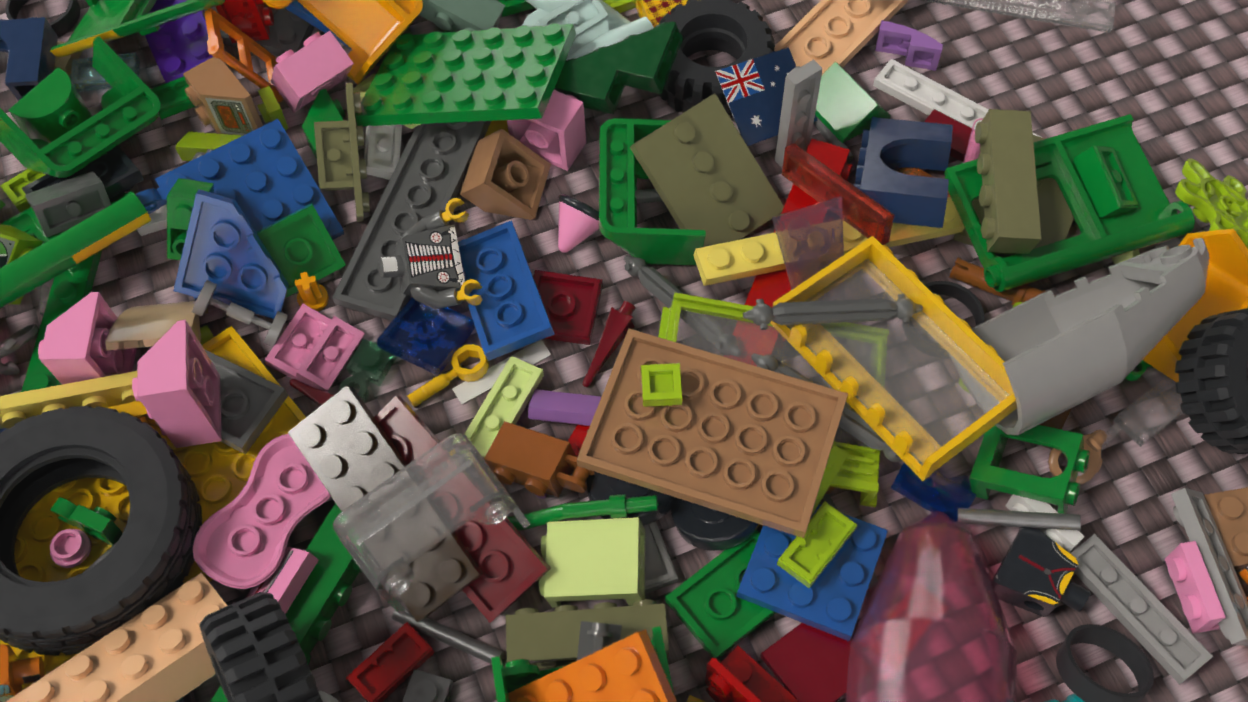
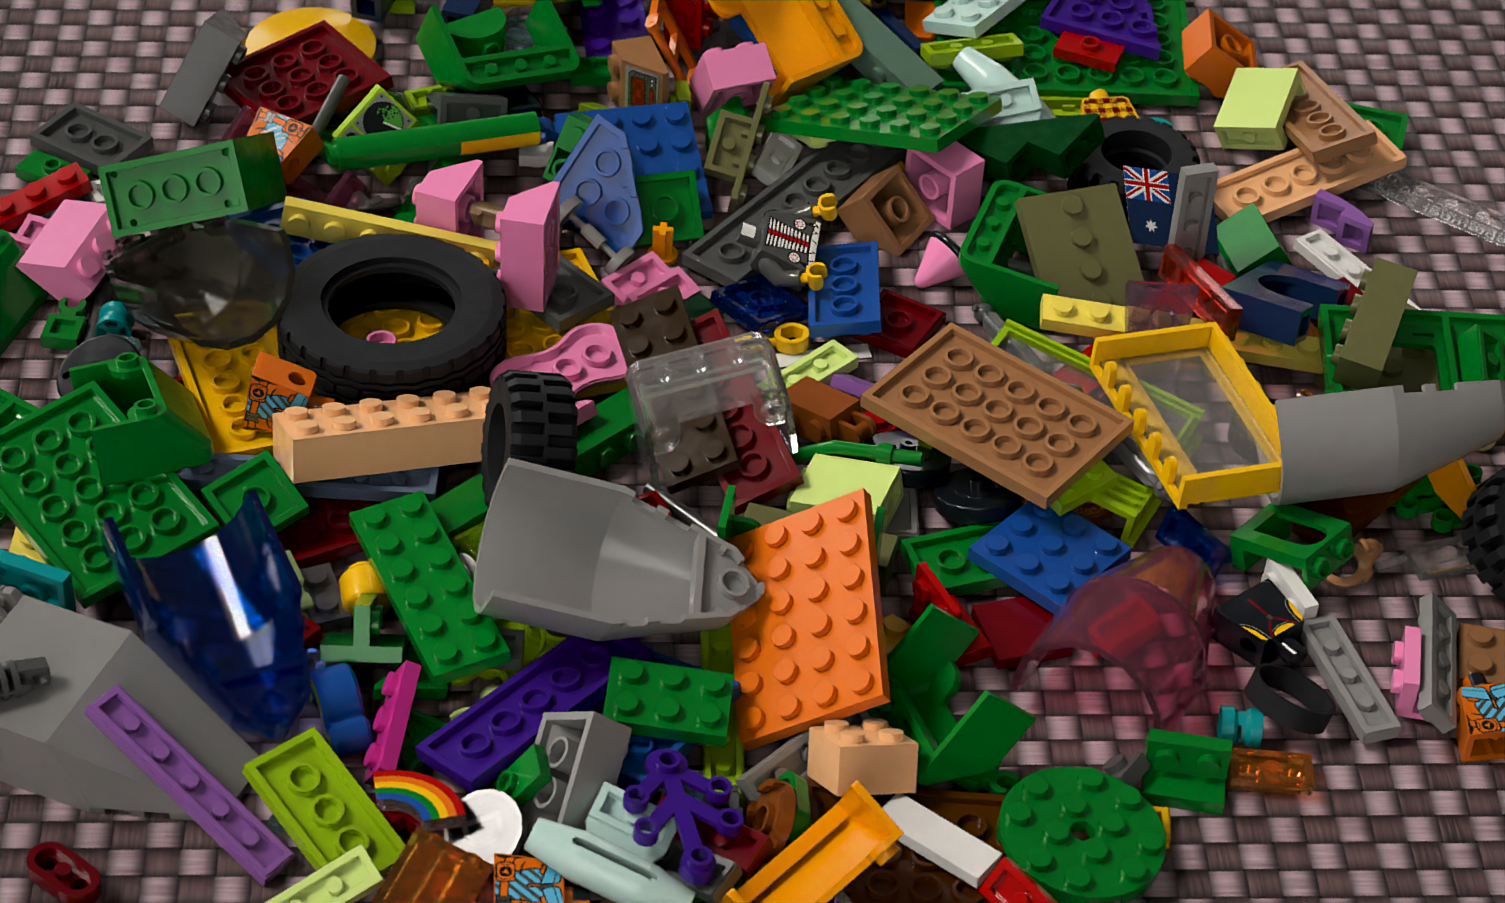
camera: 15 degrees right, 20 degrees down
green plate [50,497,123,546] -> none
lime plate [641,363,682,407] -> none
dark grey wheel [743,294,923,330] -> none
lime plate [777,502,857,588] -> none
flat silver bar [958,508,1081,531] -> none

